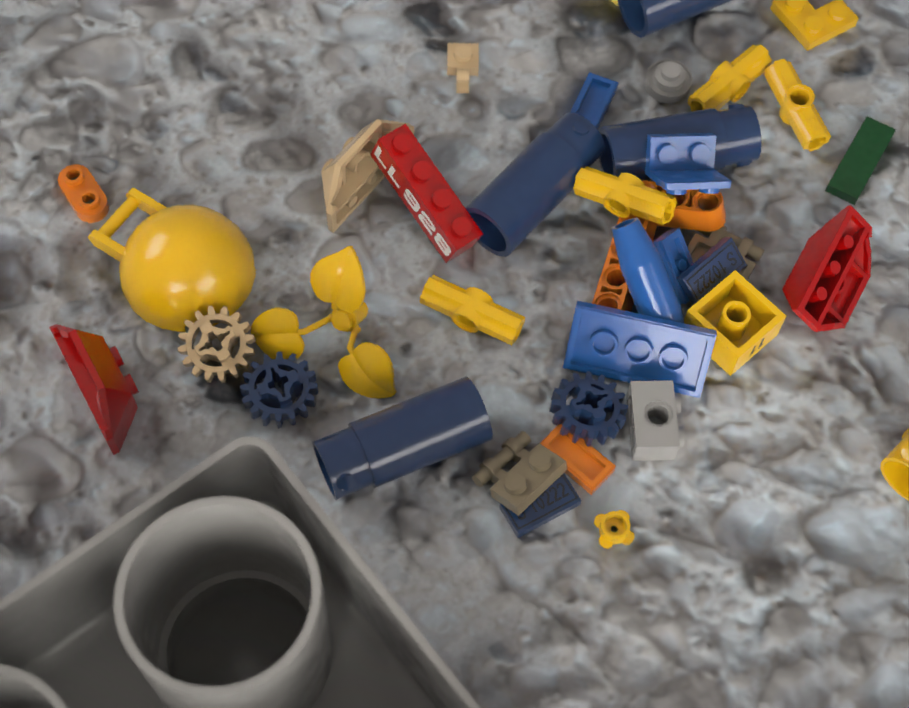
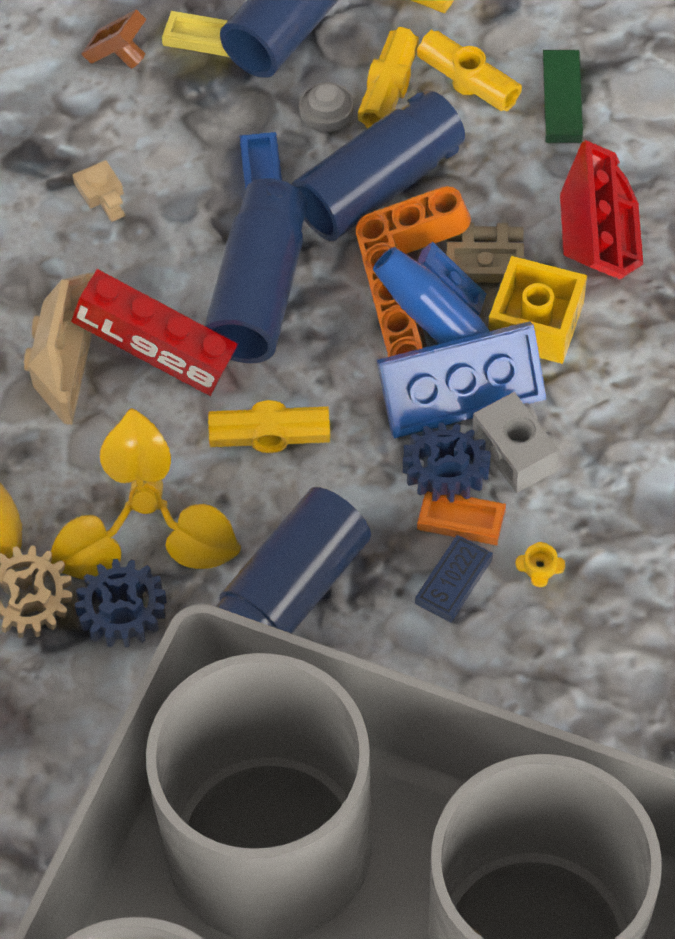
camera: 25 degrees left, 5 degrees down
dark tan plate [472,431,567,516] -> none
yellow piece [573,166,677,225] -> none
blue bracket [645,133,731,195] -> none
dark blue tile [676,237,747,305] -> none

